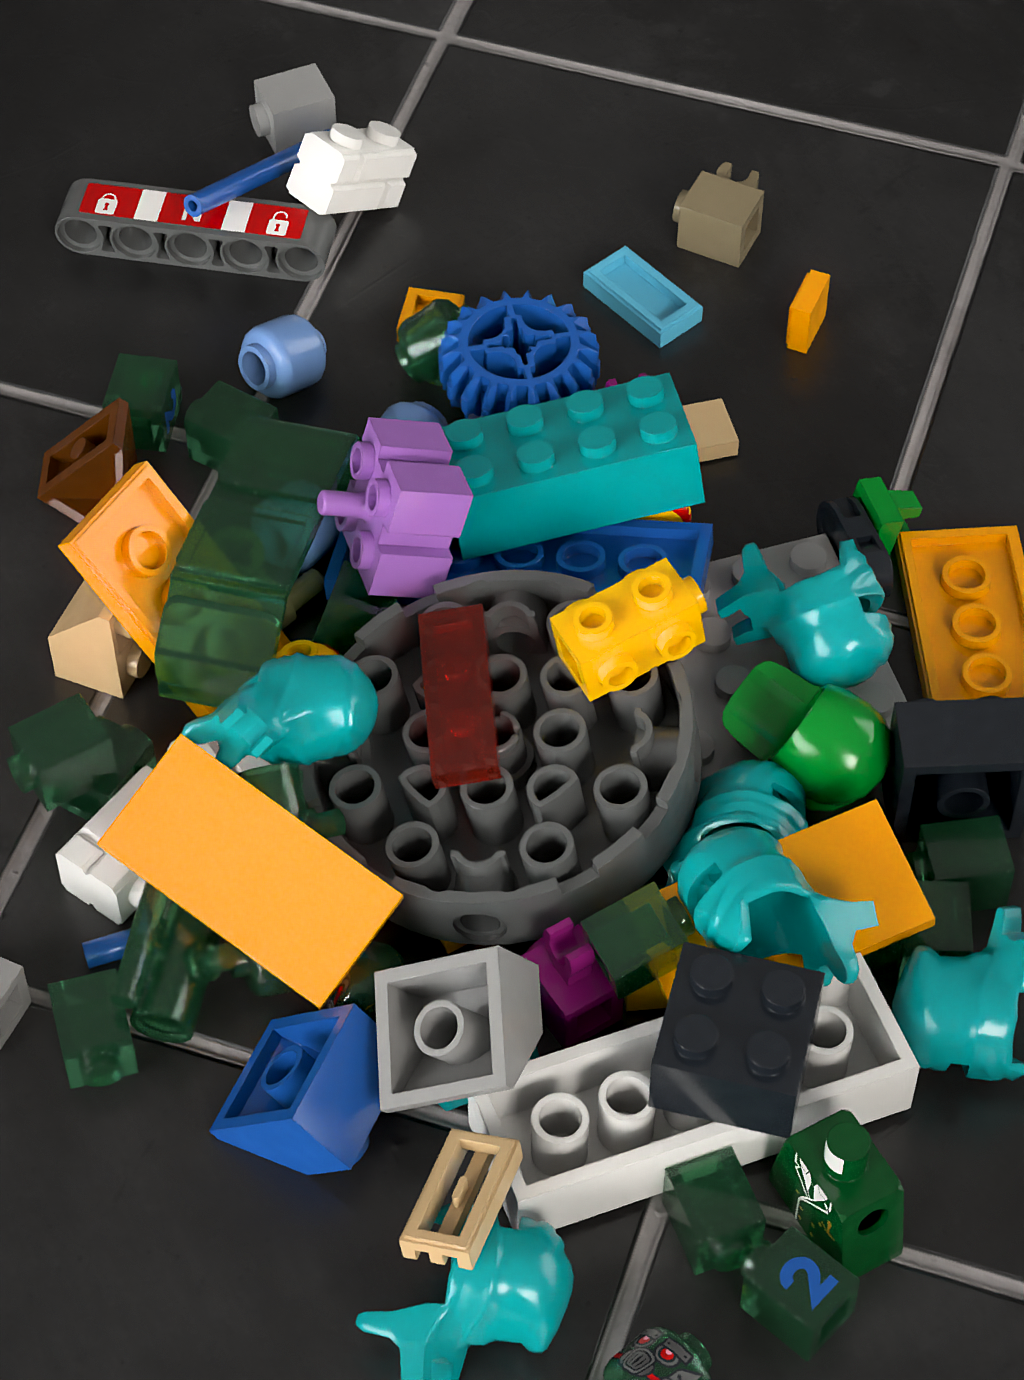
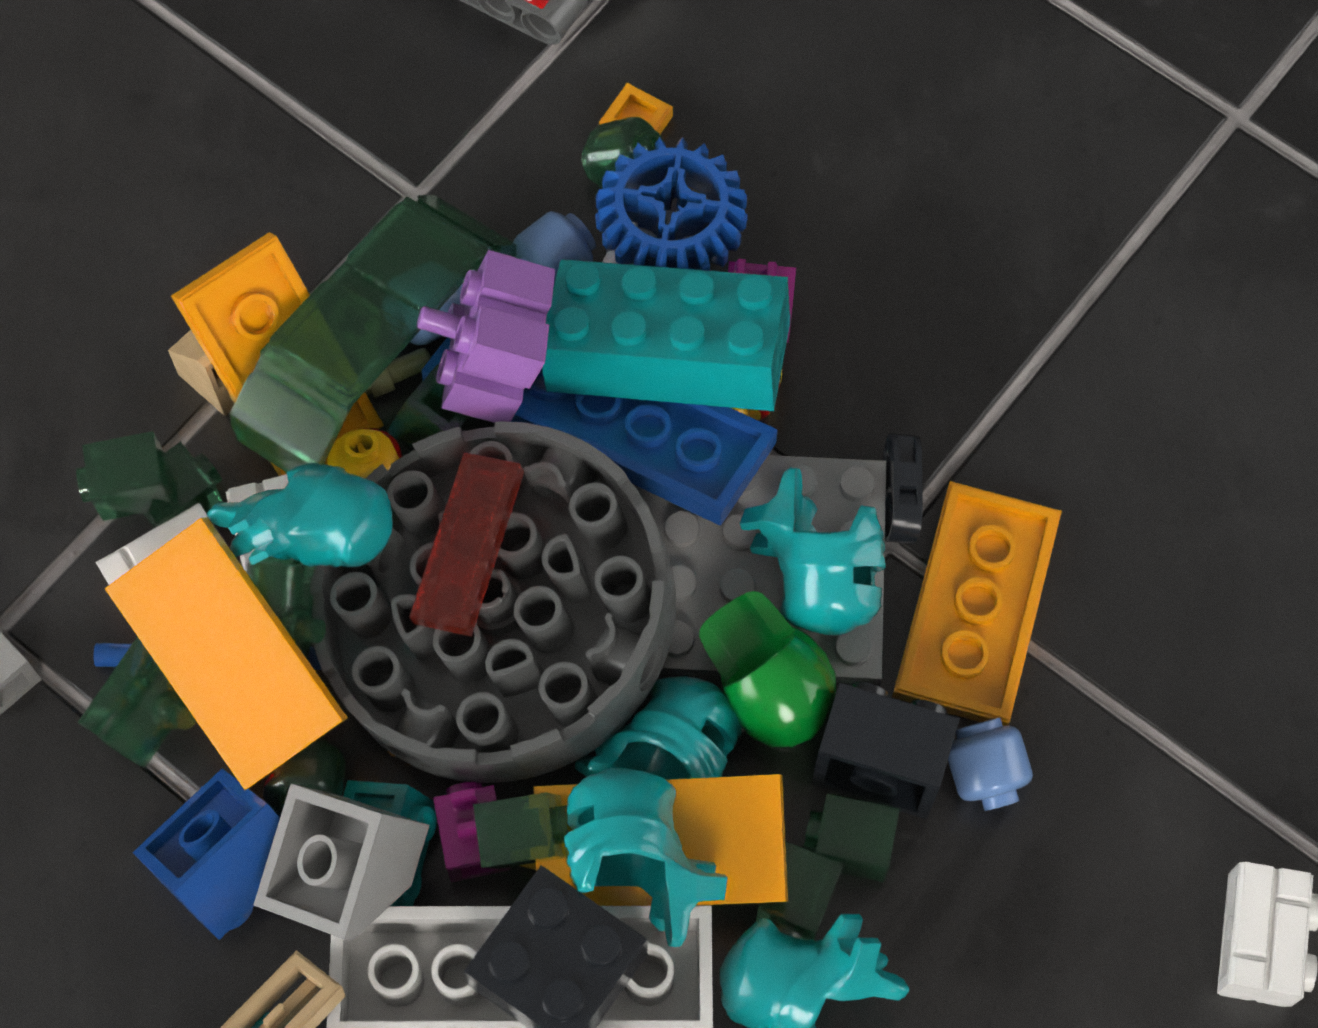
camera: 20 degrees right, 15 degrees up
reddish brown slope [37,397,137,523] -> none
clear green brick [47,968,139,1089] -> none
clear green brick [102,353,182,452] -> none
clear green brick [184,380,281,486] -> none
medium blue head [238,315,326,398] -> none
yellow brick [549,558,708,702] -> none
medium azure tile [583,245,703,348] -> none
dark tan brick [672,162,764,268] -> none
tan tile [683,398,739,462] -> none
light orange tile [786,269,830,354] -> none
green tile [852,477,923,556] -> none

